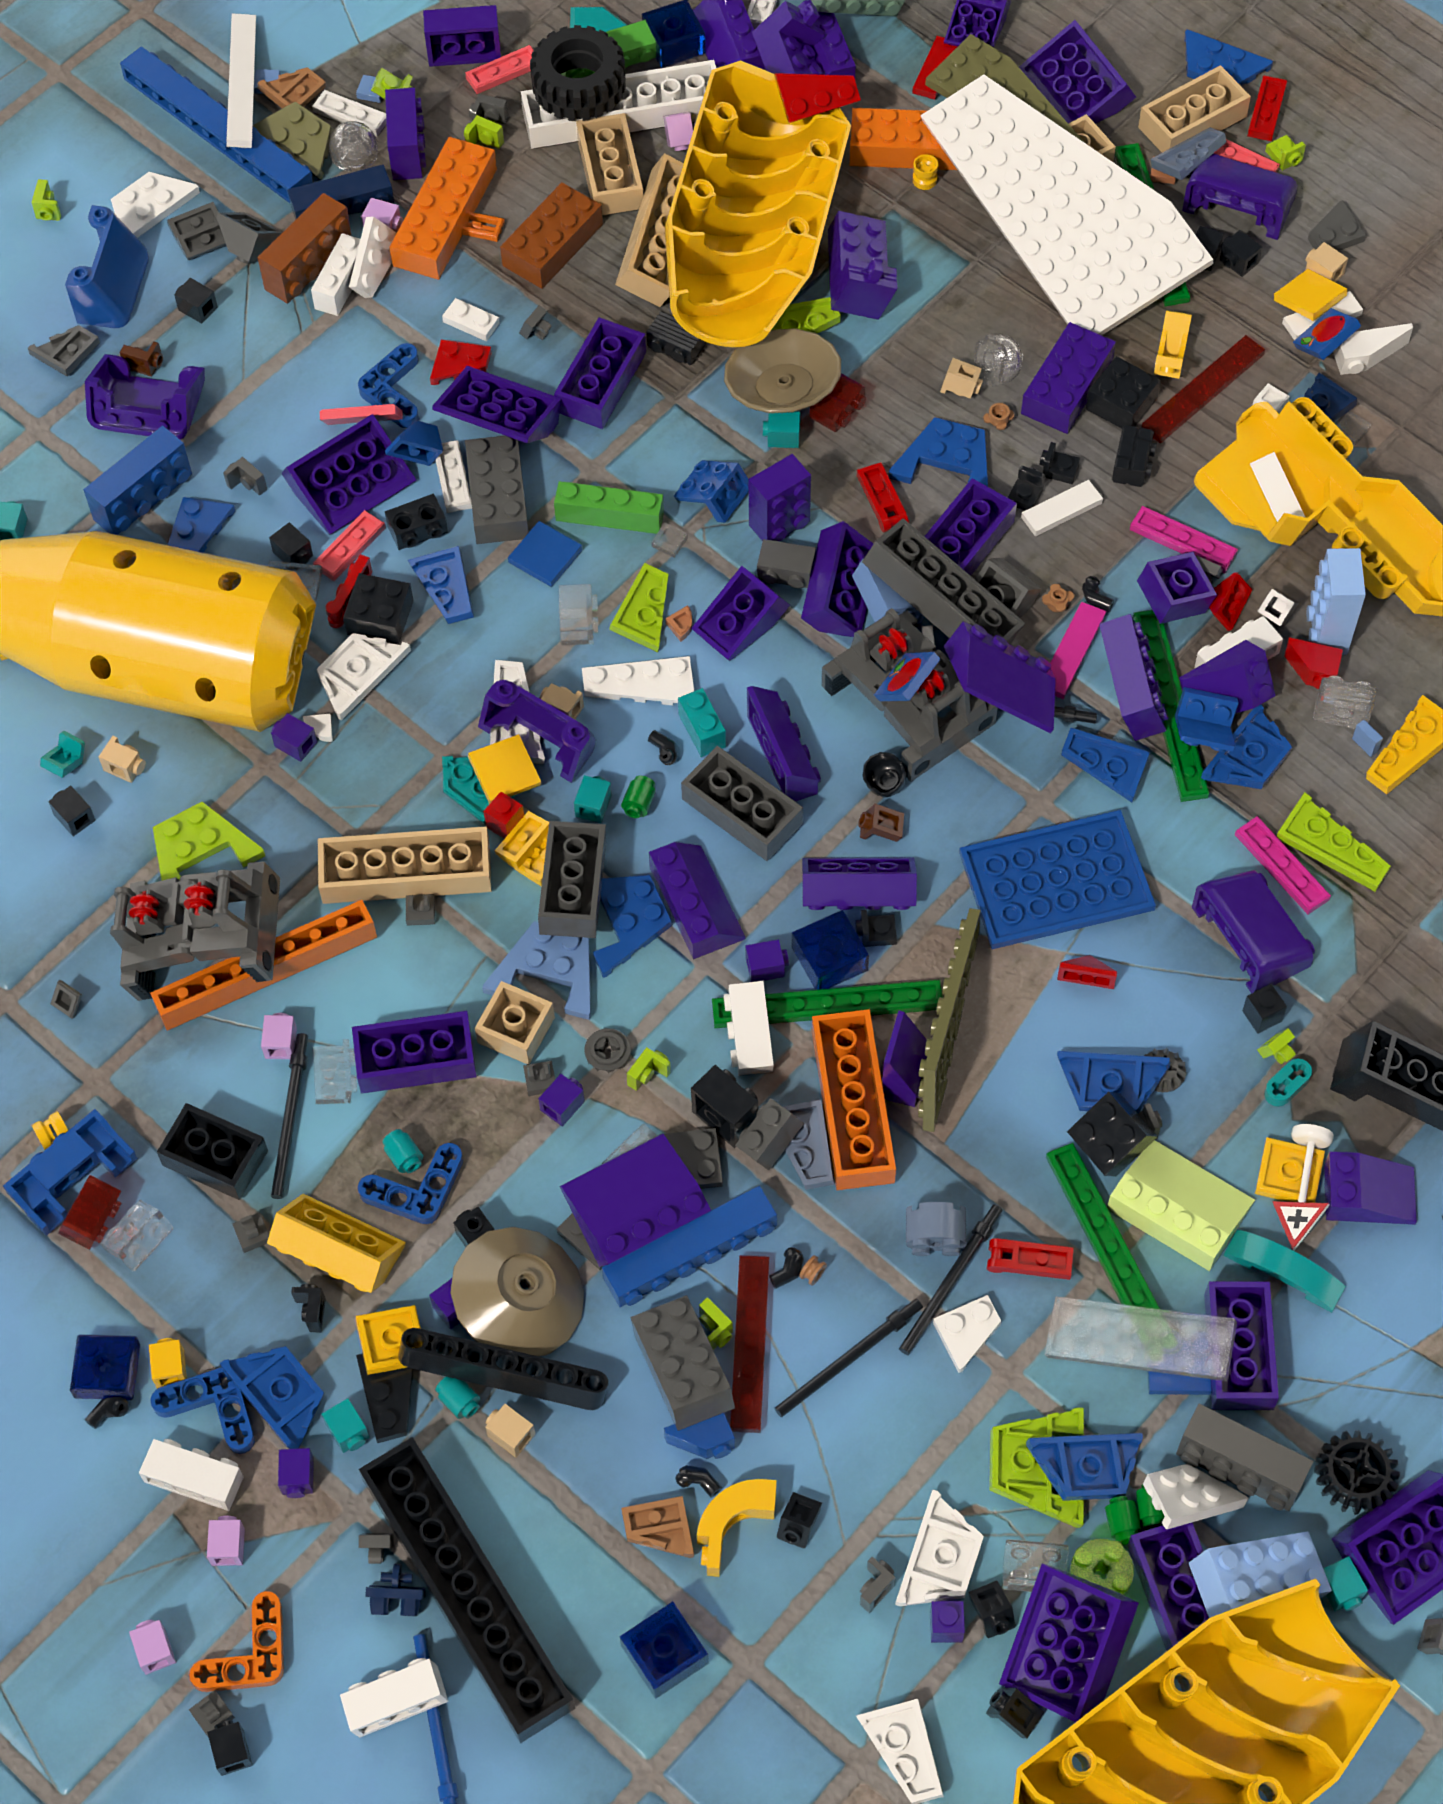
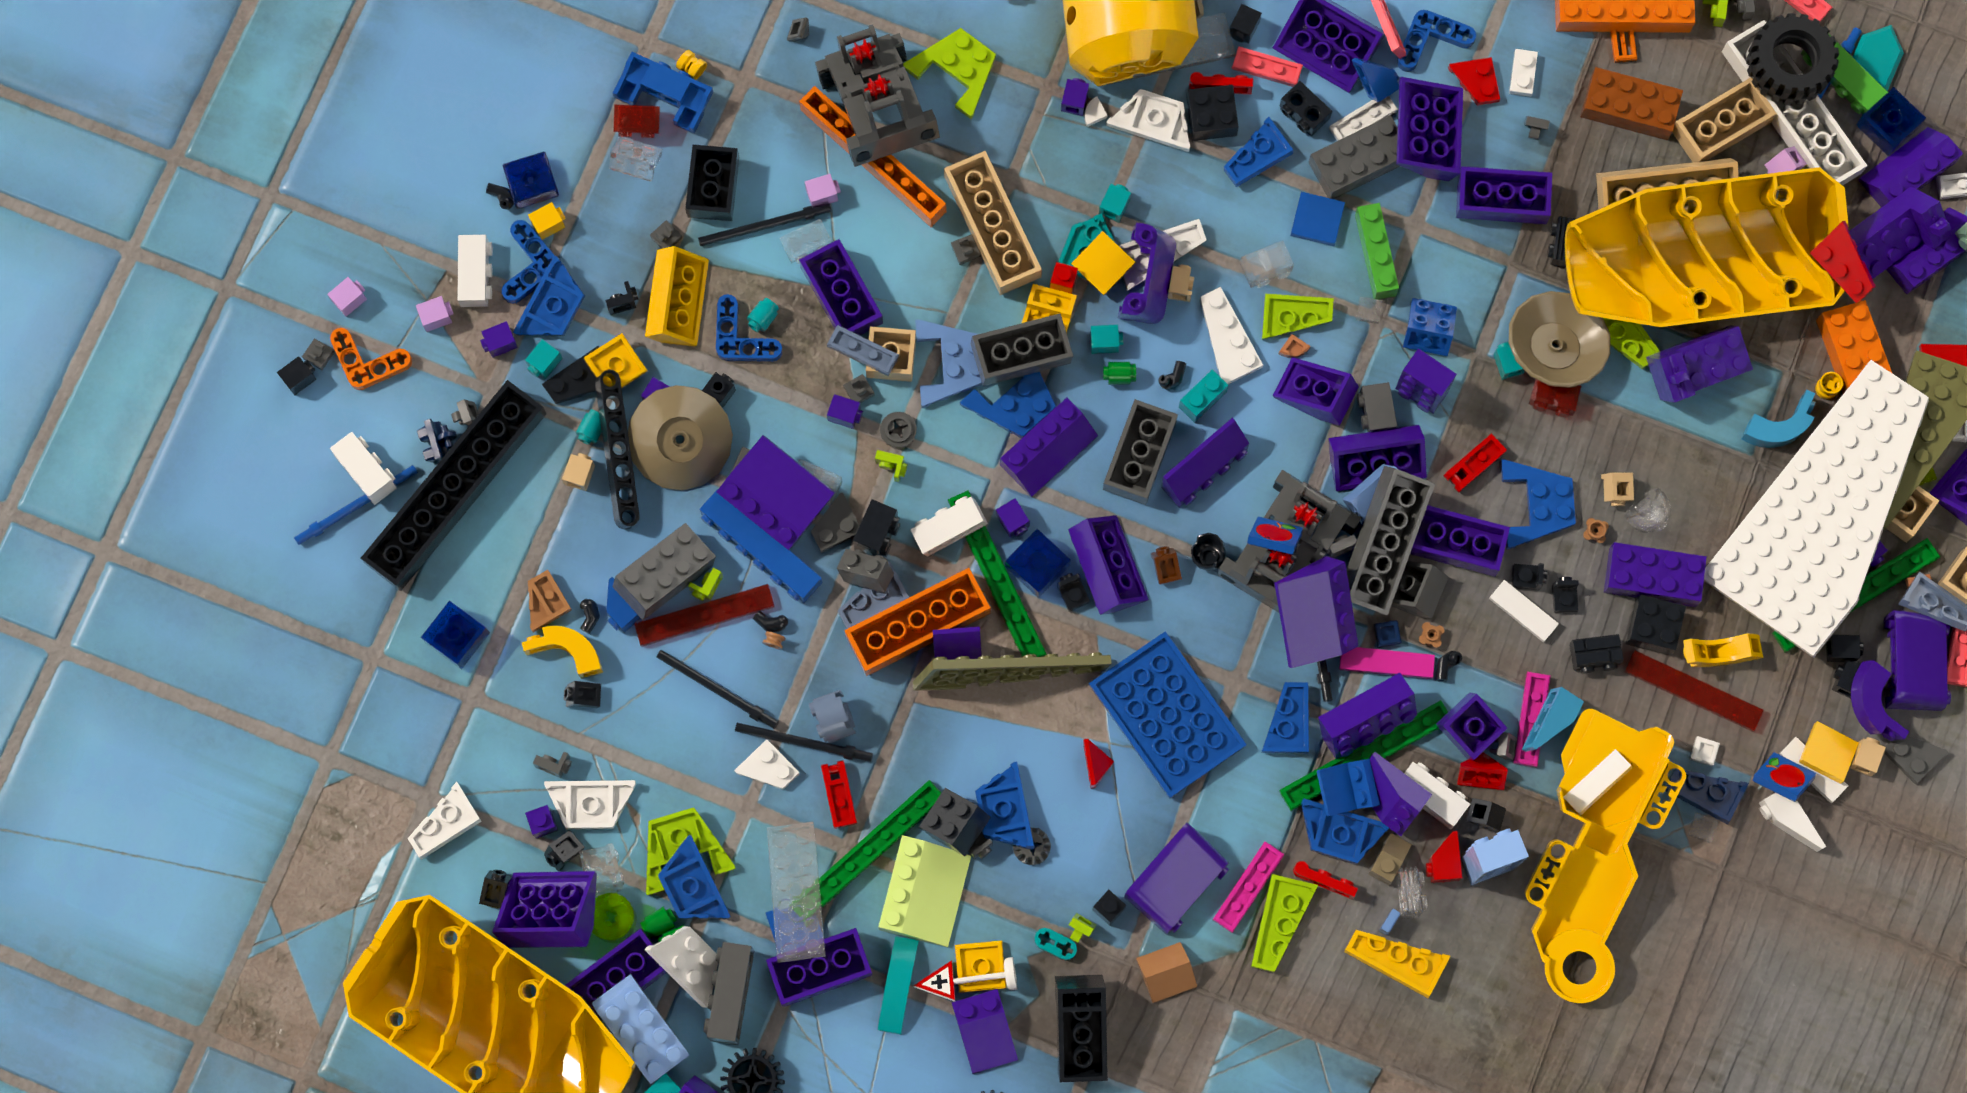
camera: 70 degrees right, 15 degrees up
none -> sand blue tile [827,325,899,376]
none -> teal brick [1099,184,1131,223]
none -> medium nougat slope [1136,942,1197,1003]
none -> red plate [1293,861,1358,900]
none -> dark tan slope [1369,833,1412,886]
none -> dark blue tile [1374,620,1402,648]
none -> dark azure slope [1522,687,1584,752]
none -> dark azure arch [1741,390,1816,448]
none -> dark purple arch [1851,660,1909,741]

